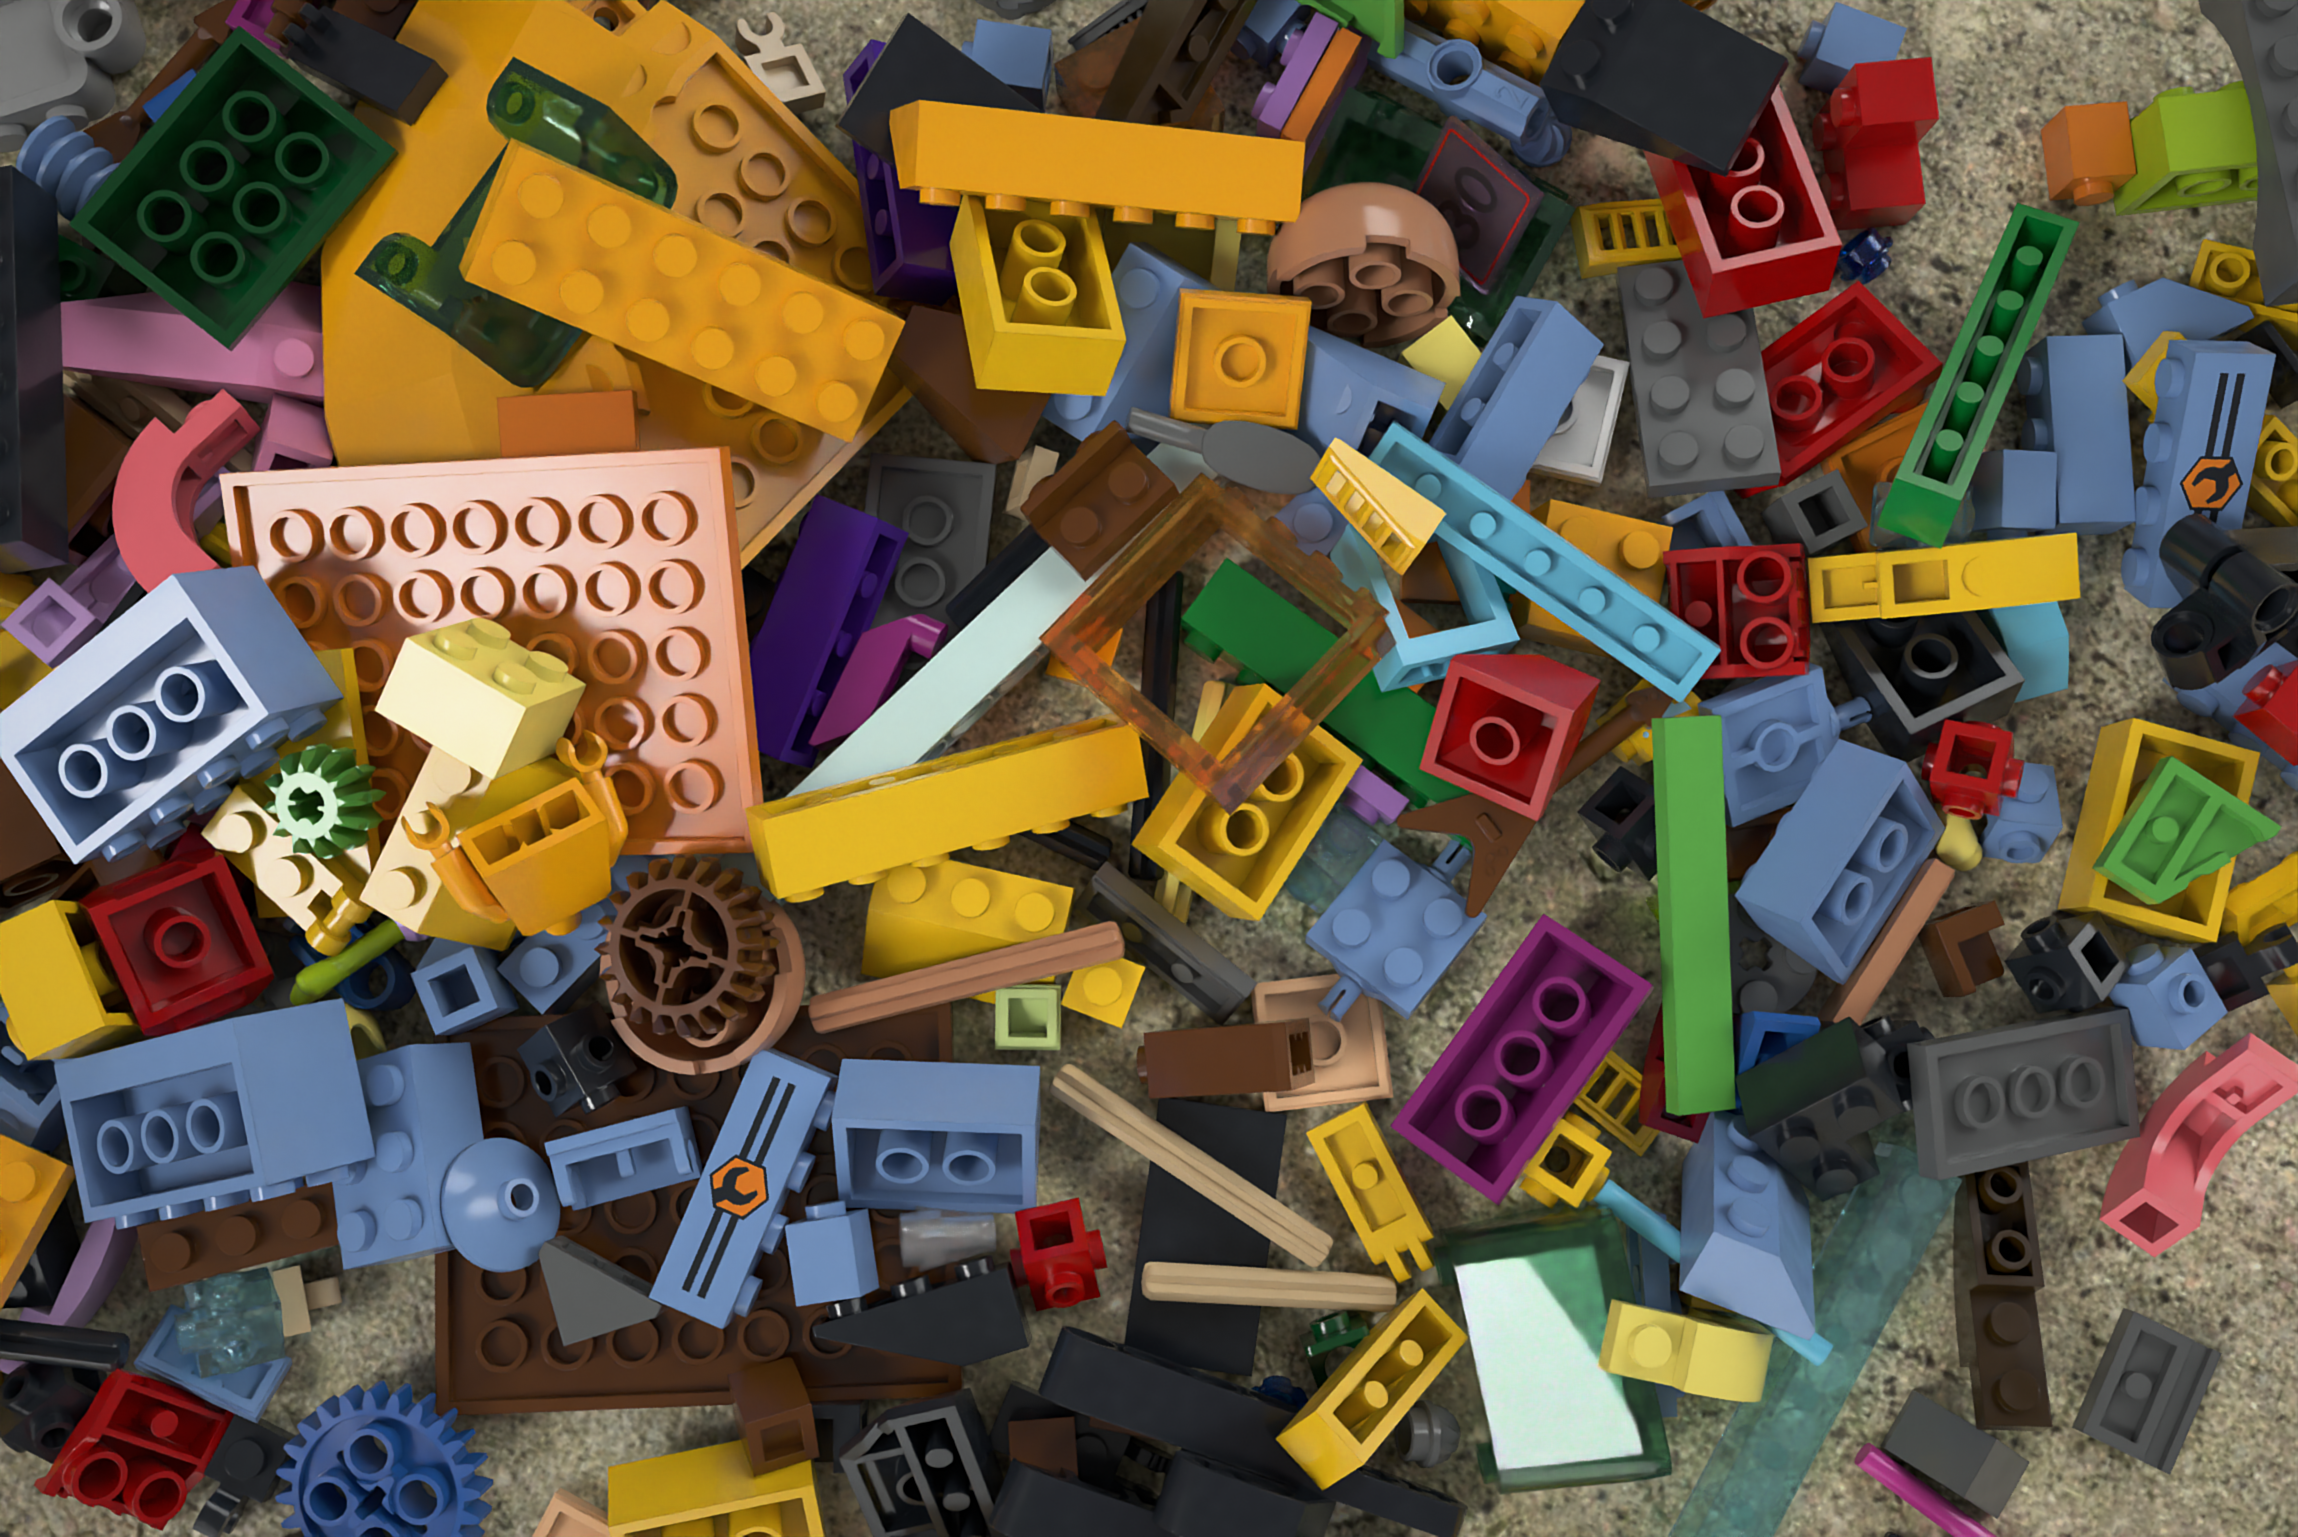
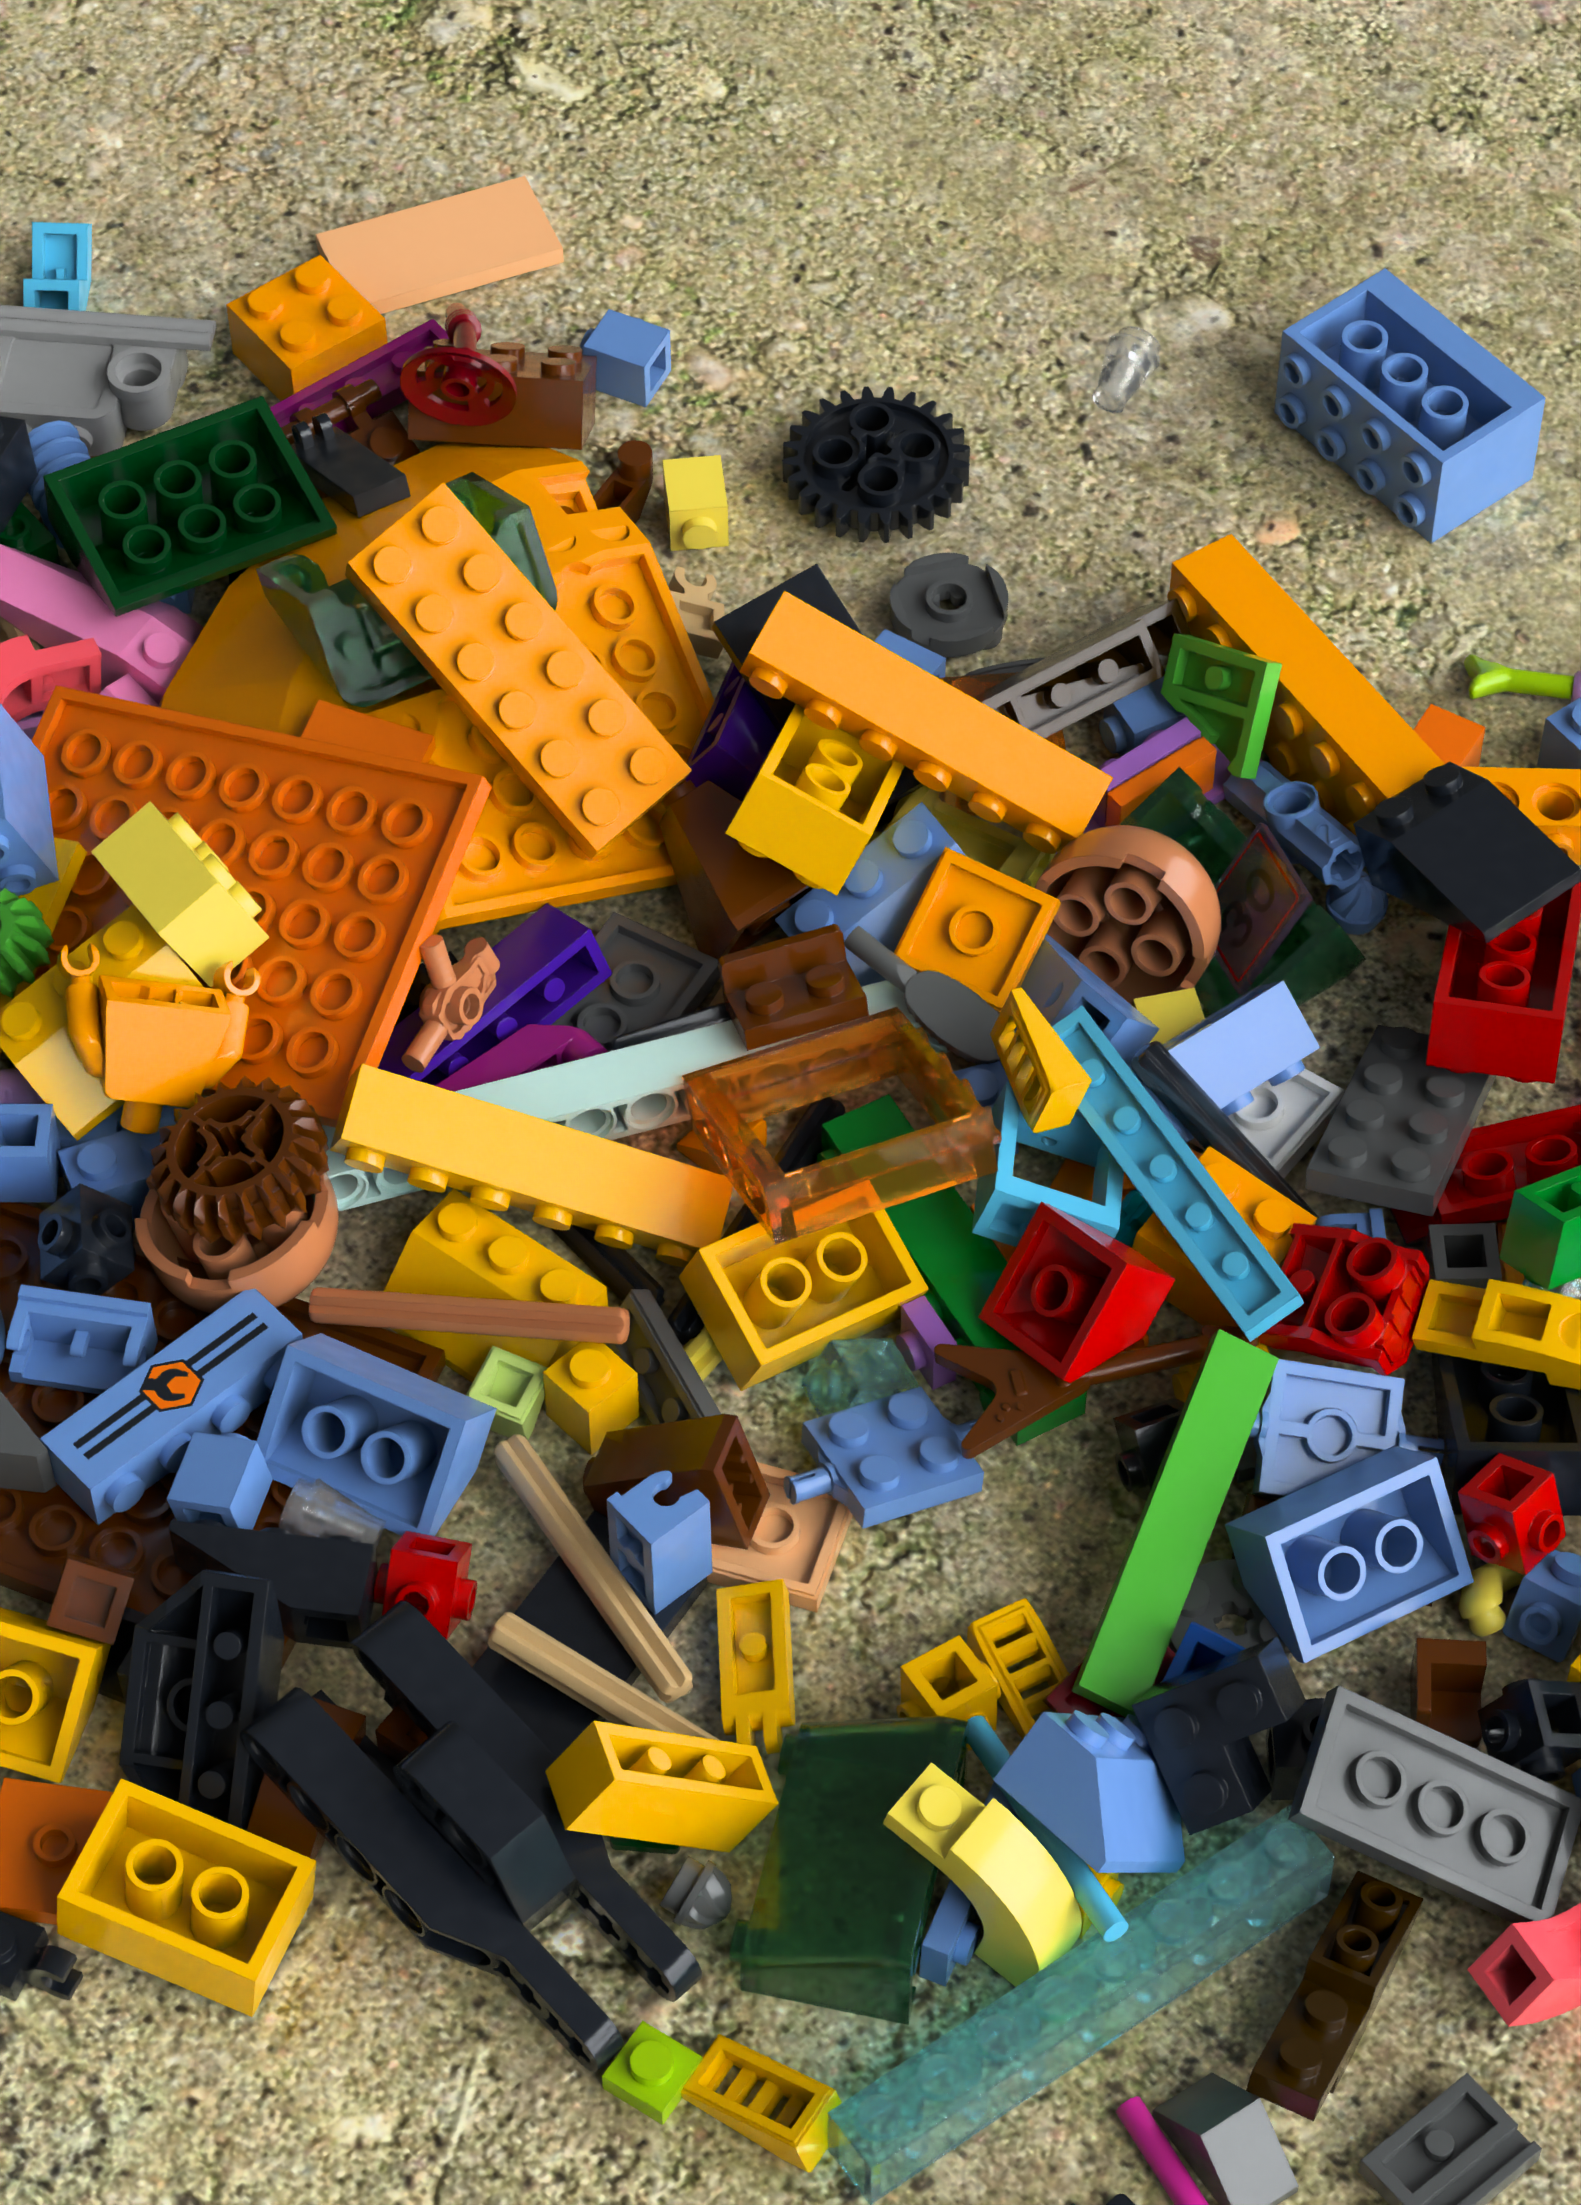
camera: 25 degrees right, 30 degrees down
magenta slope [1390,913,1654,1206] -> none
yellow slope [1570,199,1682,279] -> none
nougat tile [1816,858,1955,1028] -> none
none -> nougat piece [401,935,500,1073]
none -> medium blue hinge [606,1471,713,1615]
none -> black axle [1130,1041,1319,1225]

